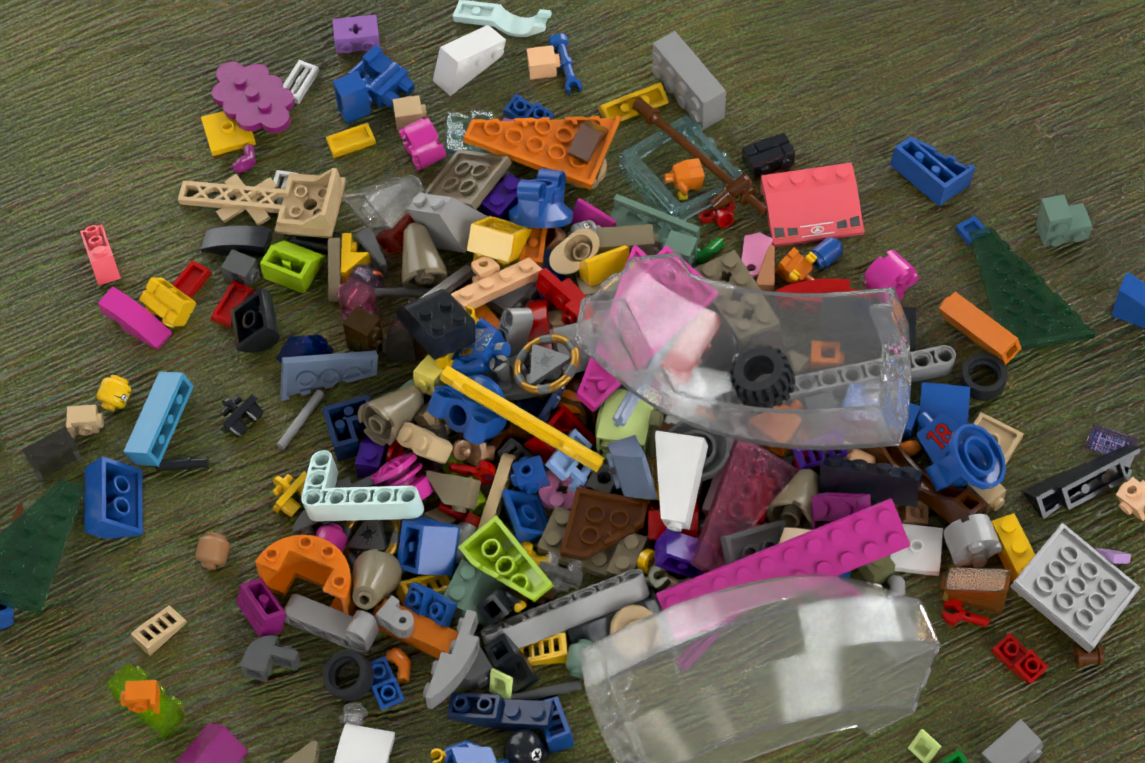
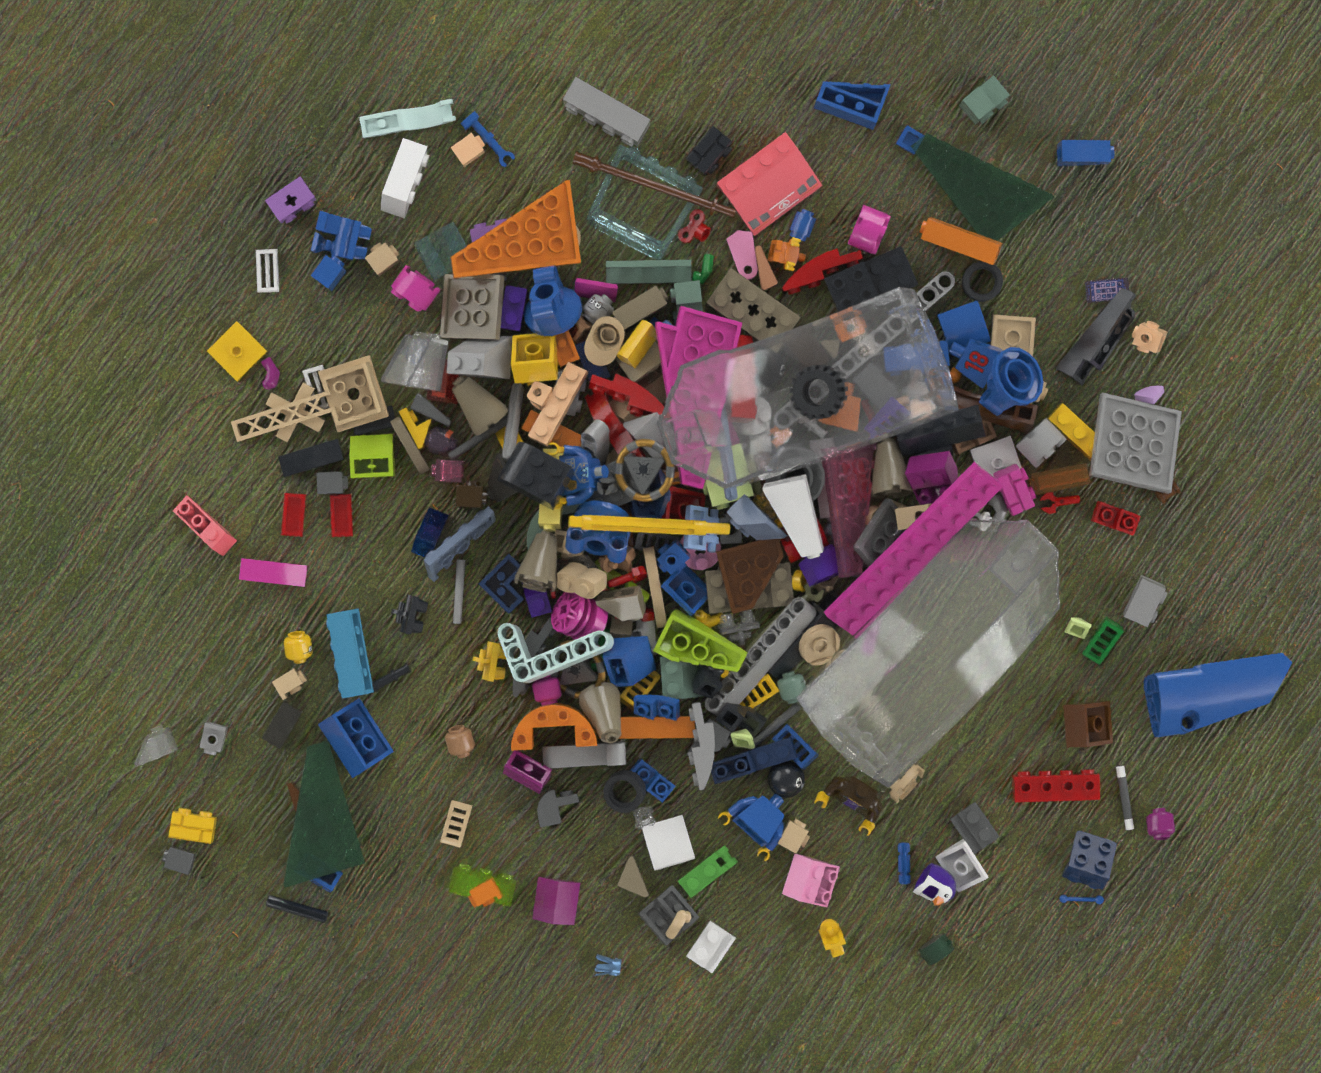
camera: 30 degrees left, 30 degrees up
yellow brick [139,277,196,328] -> none
magenta plate [212,62,294,133] -> none
black brick [230,288,280,353] -> none
yellow tile [326,123,376,158] -> none
light grey leg [376,596,415,638] -> none
orange arm [386,647,411,684] -> none
blue slope [503,94,554,120] -> none
reddish brown slope [568,119,609,165] -> none
yellow slope [597,82,669,121] -> none
orange piece [664,158,705,200] -> none
reddish brown axle [710,174,752,211] -> none
none -> dark pink brick [993,464,1036,516]

